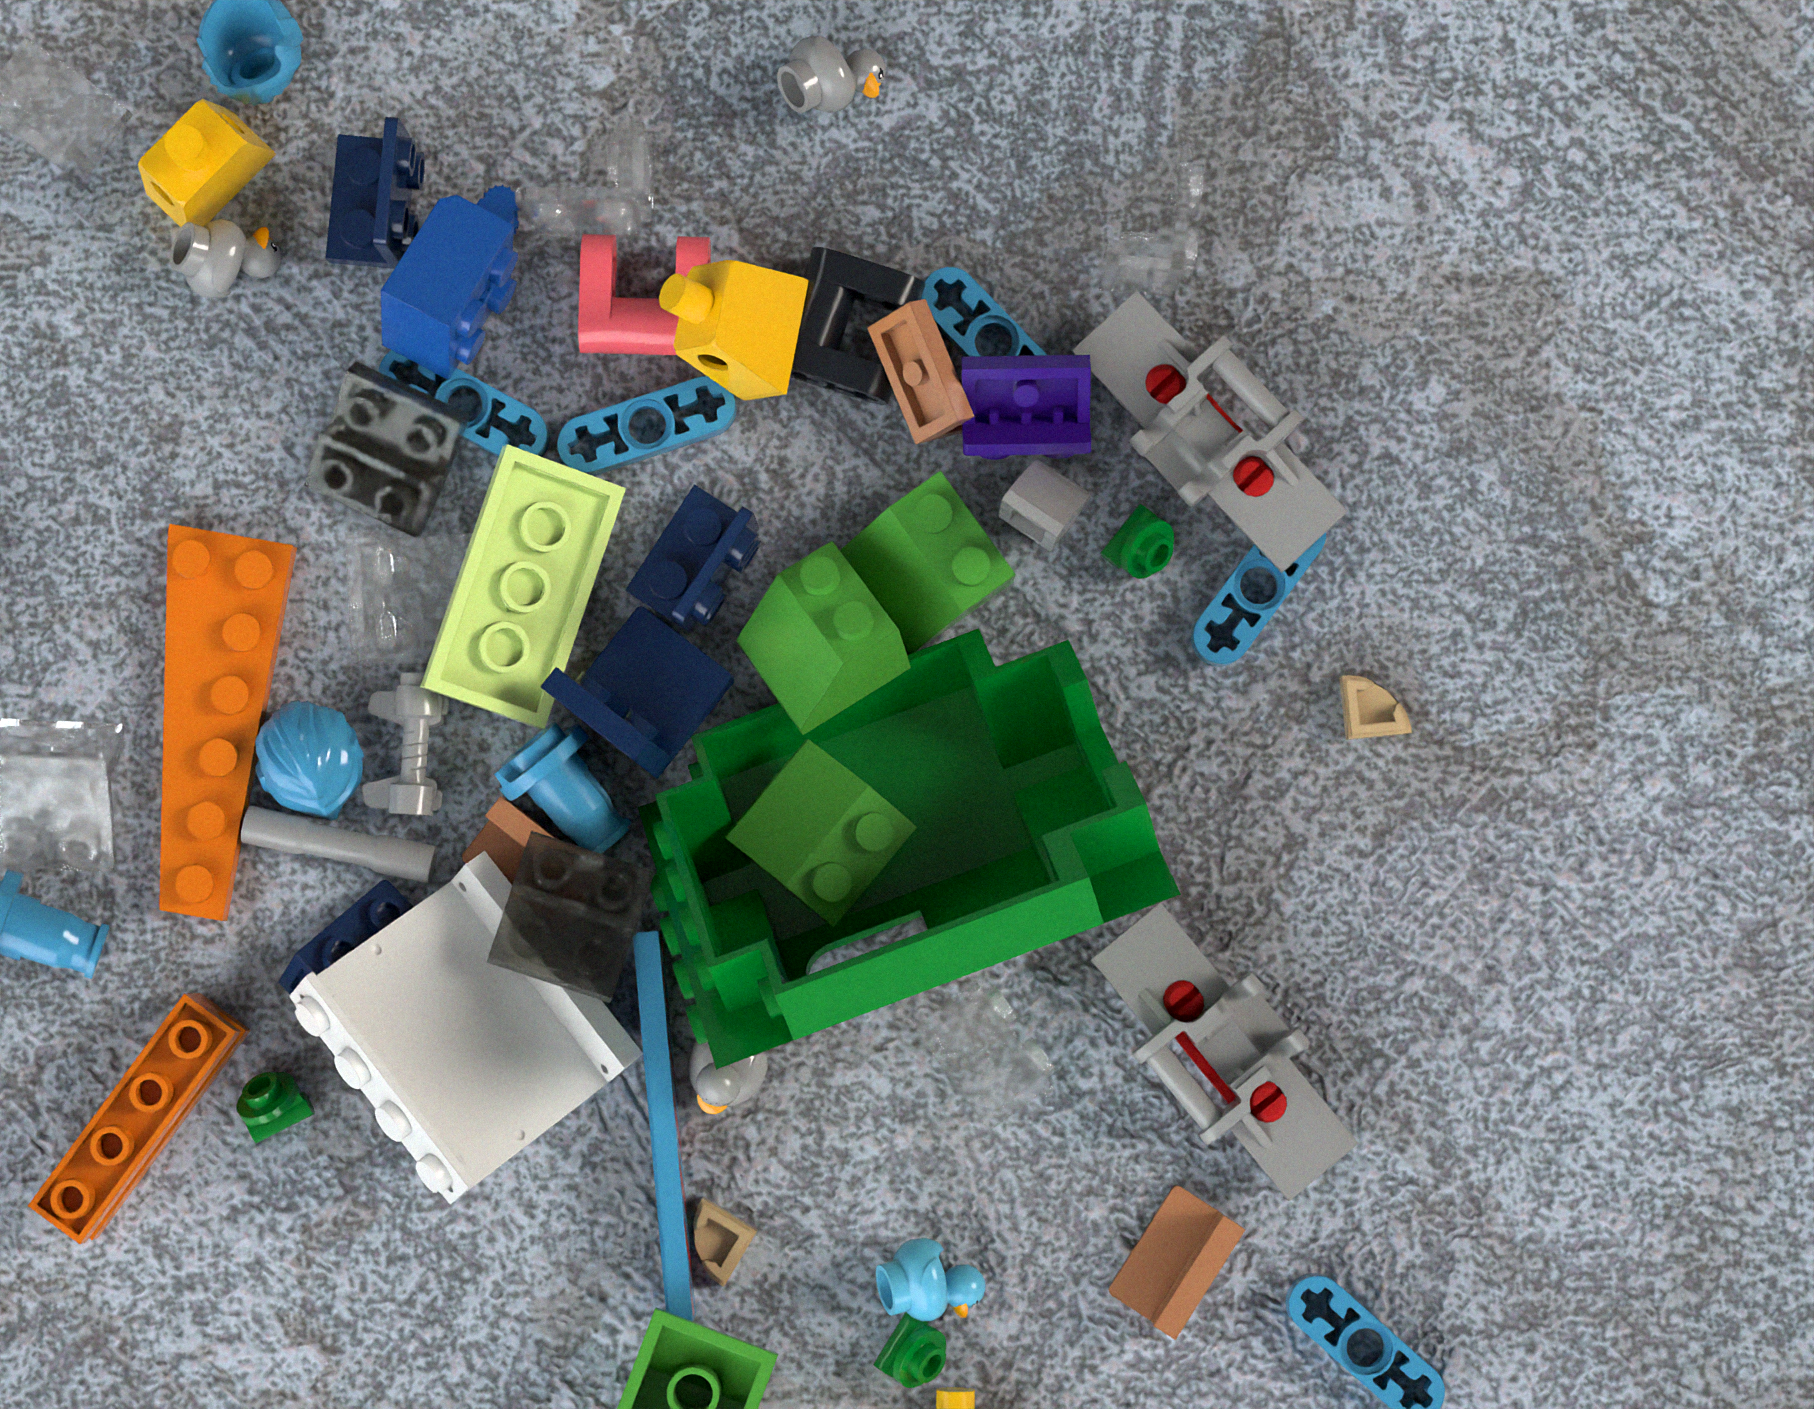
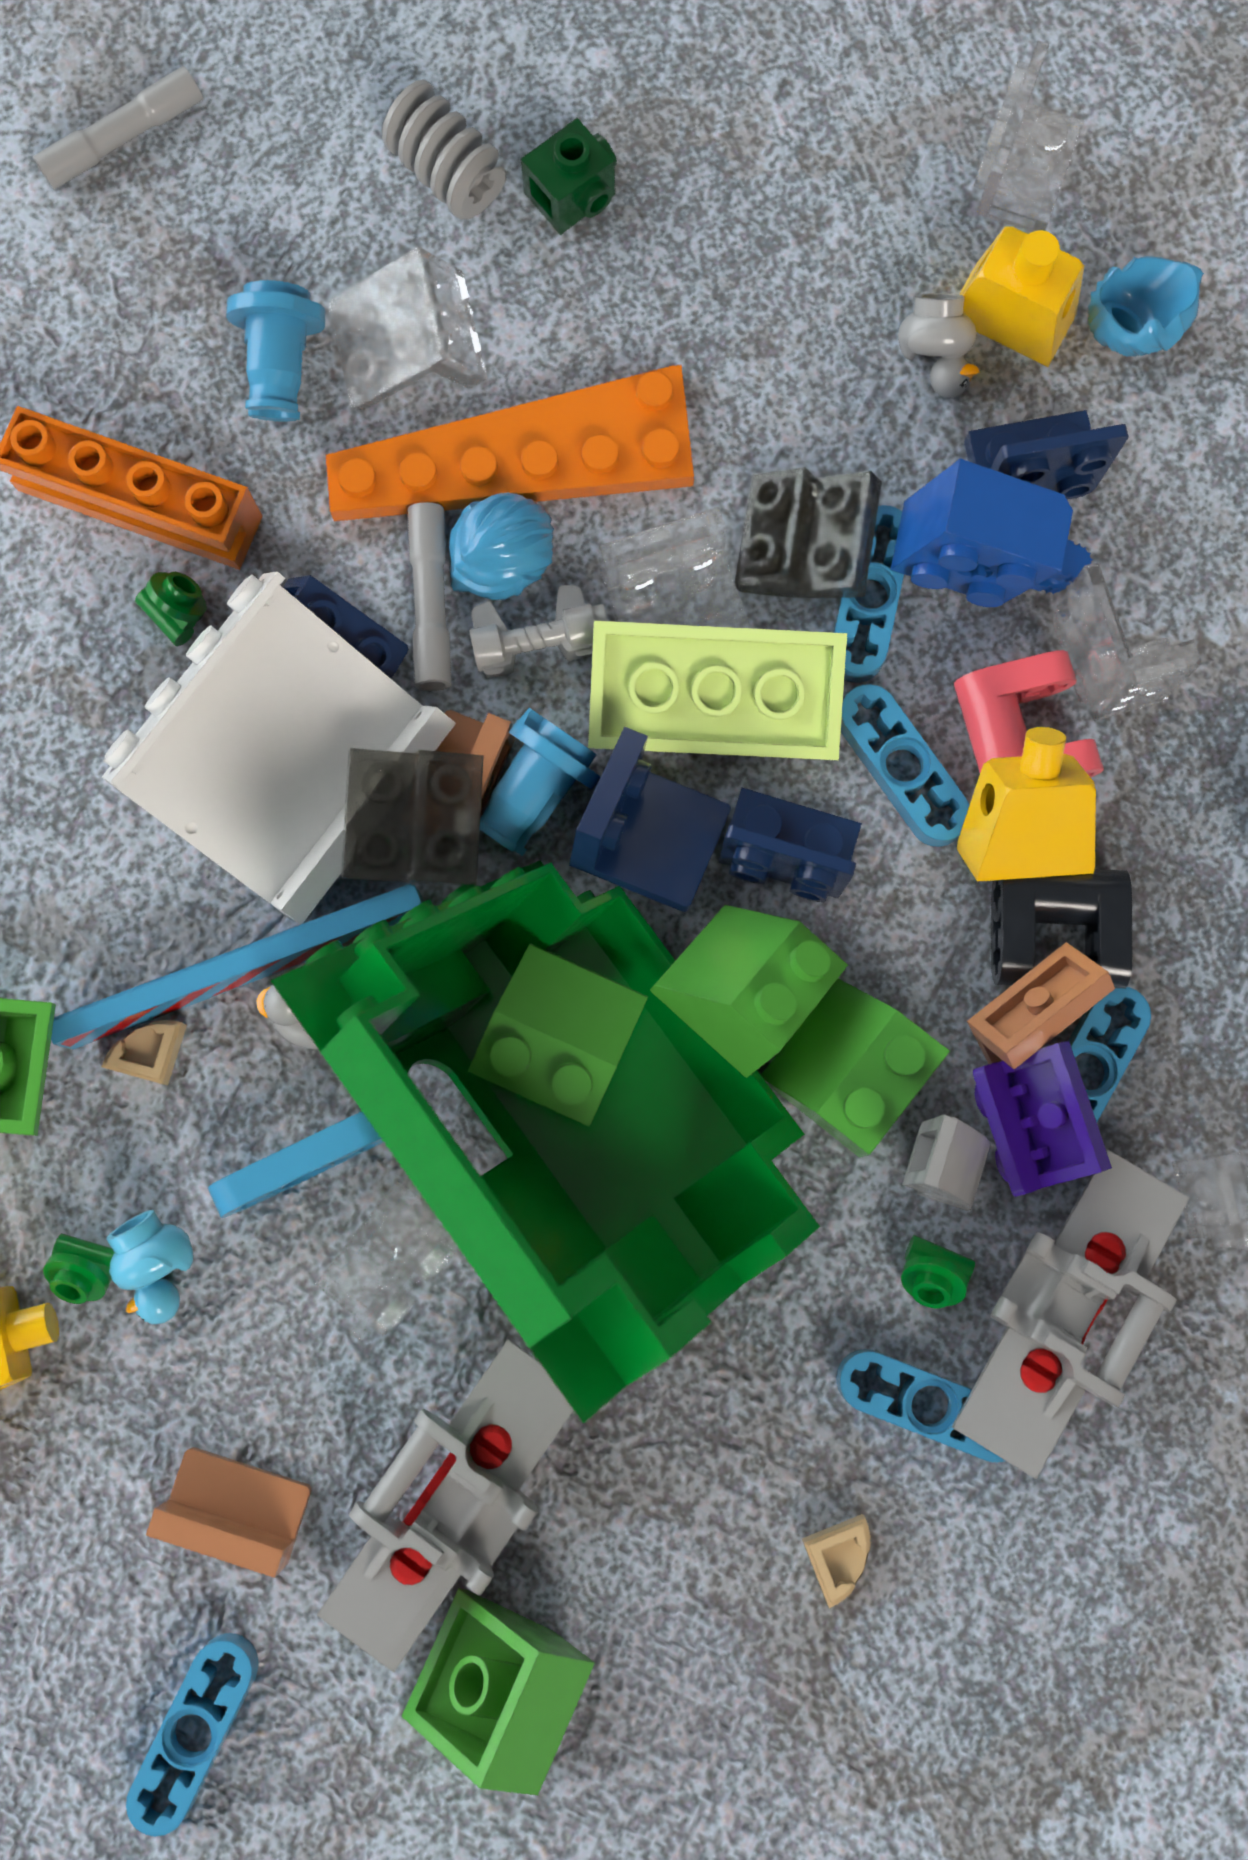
camera: 75 degrees right, 5 degrees down
none -> dark azure beam [208,1112,384,1218]
none -> bright green slope [401,1588,595,1796]

